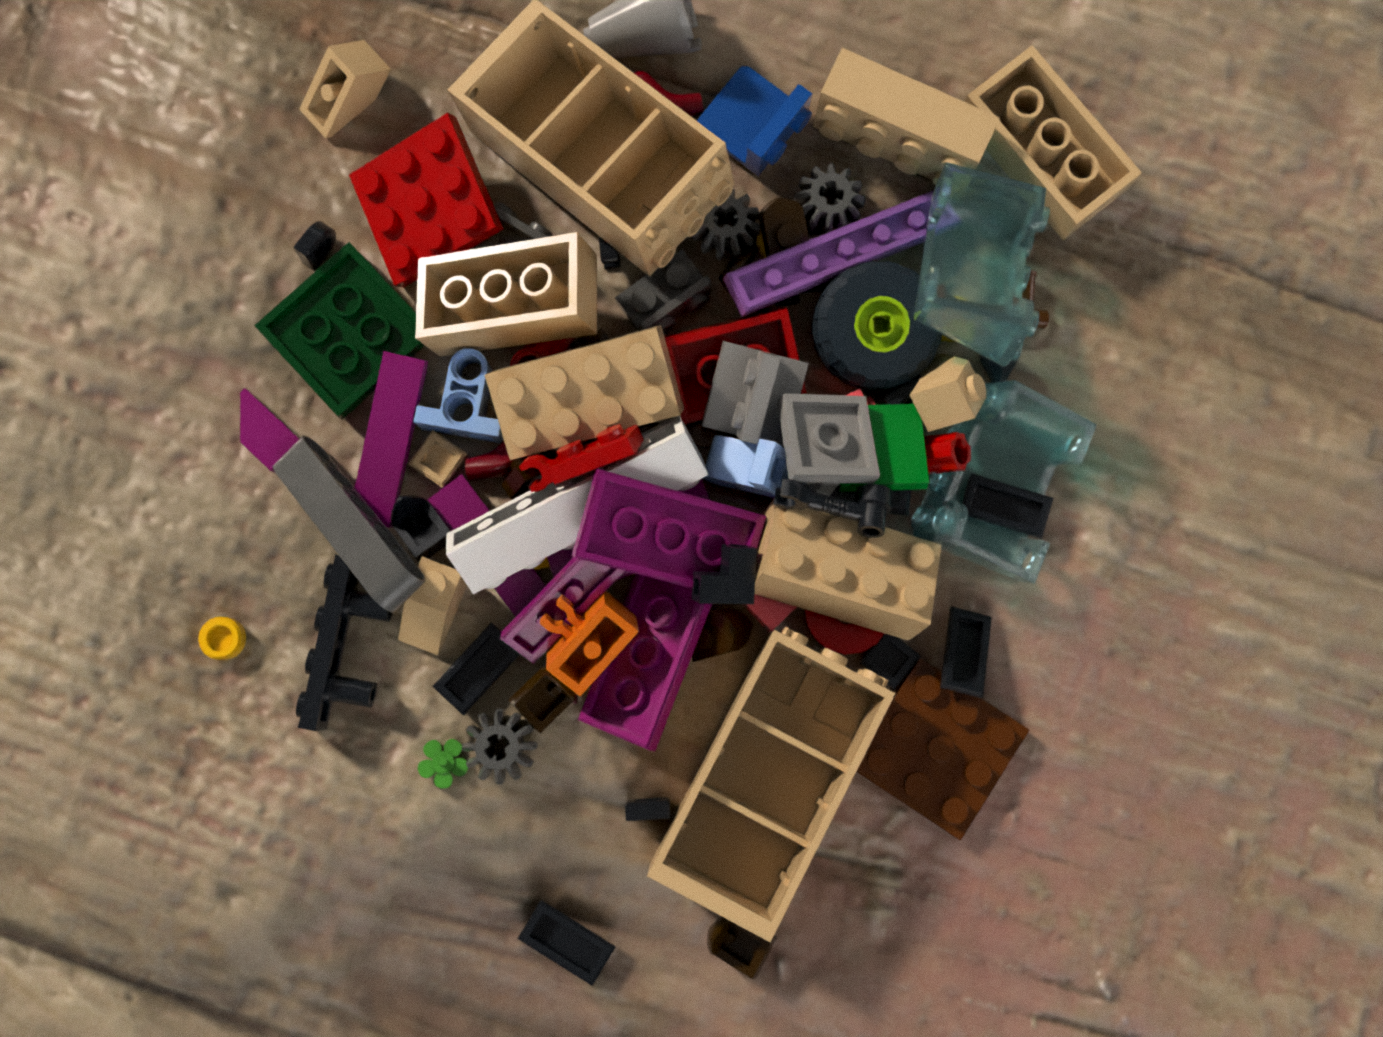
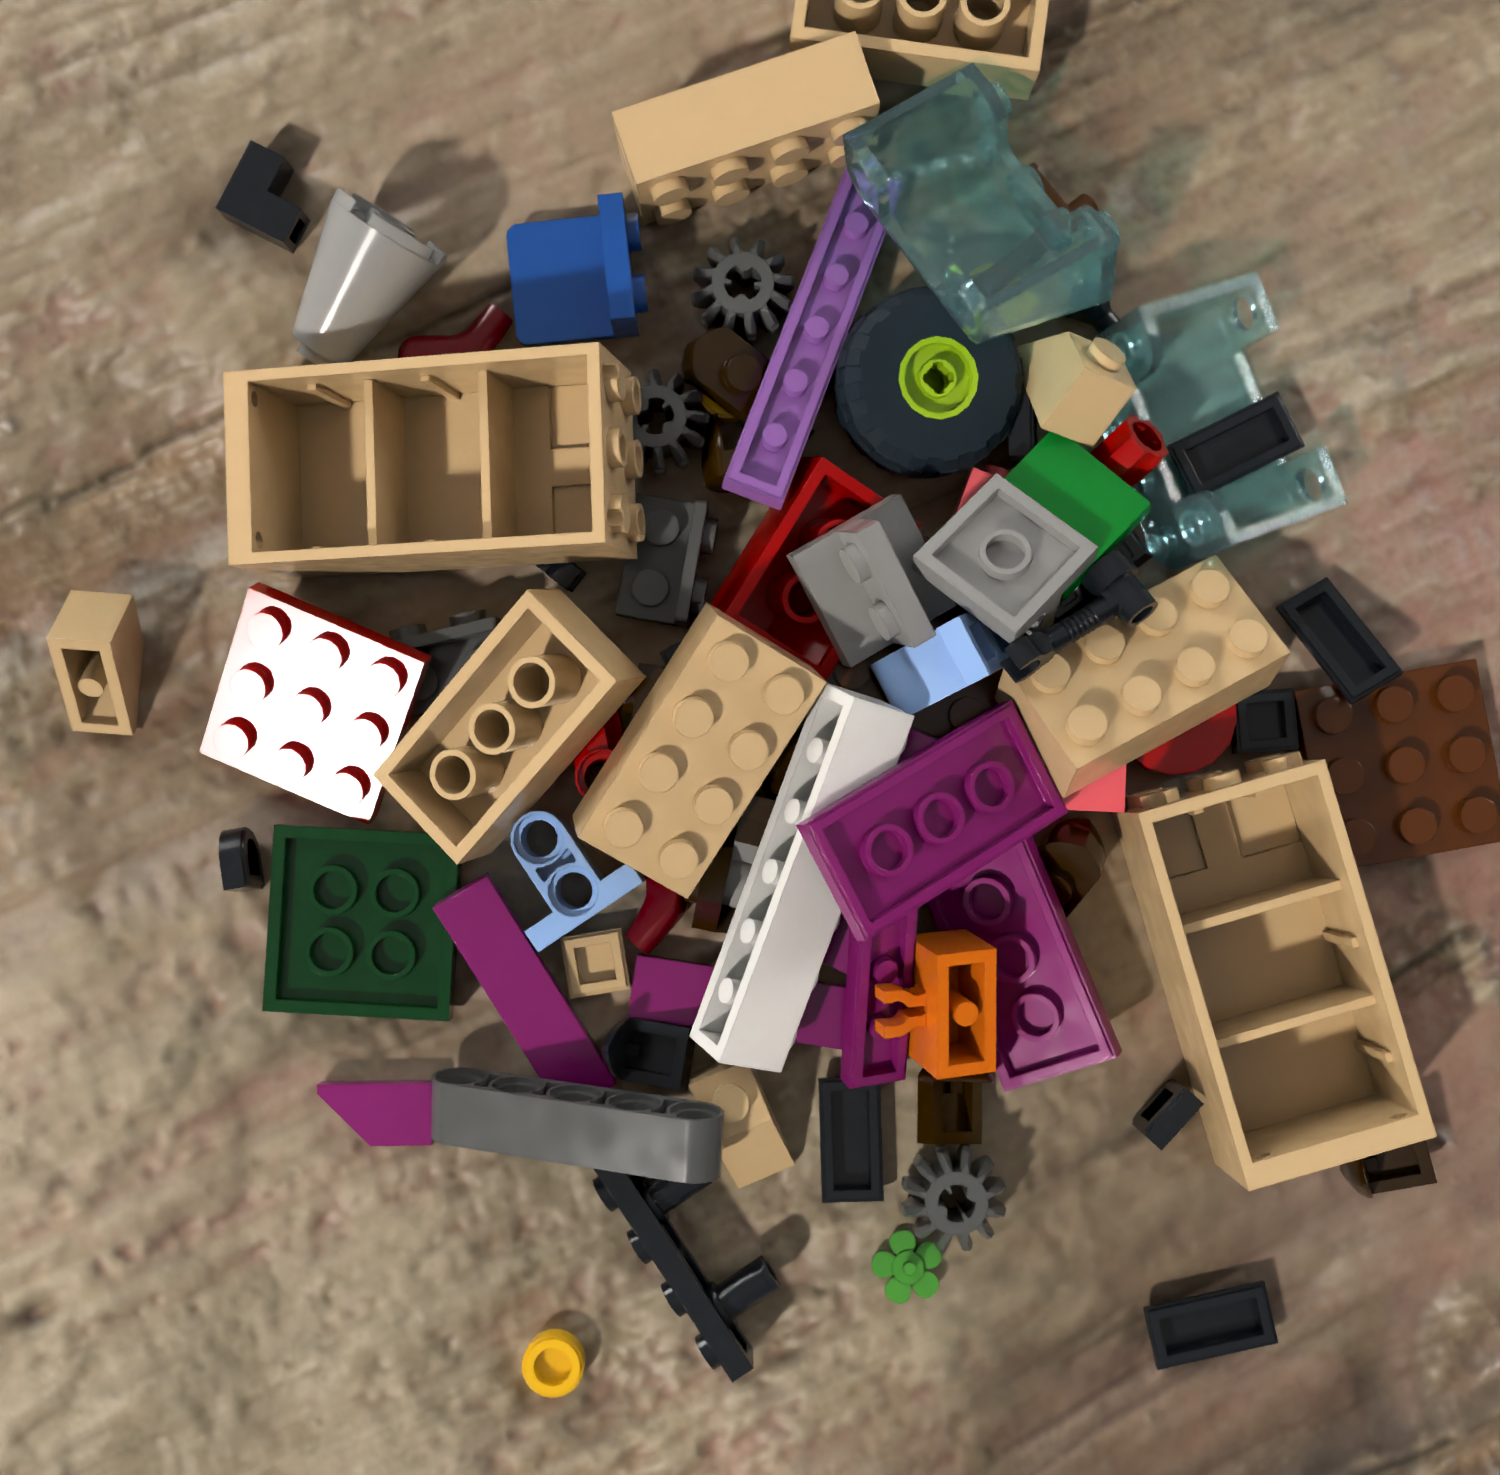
camera: 45 degrees left, 5 degrees up
red plate [519,424,644,492] -> none
black piece [692,544,757,604] -> none

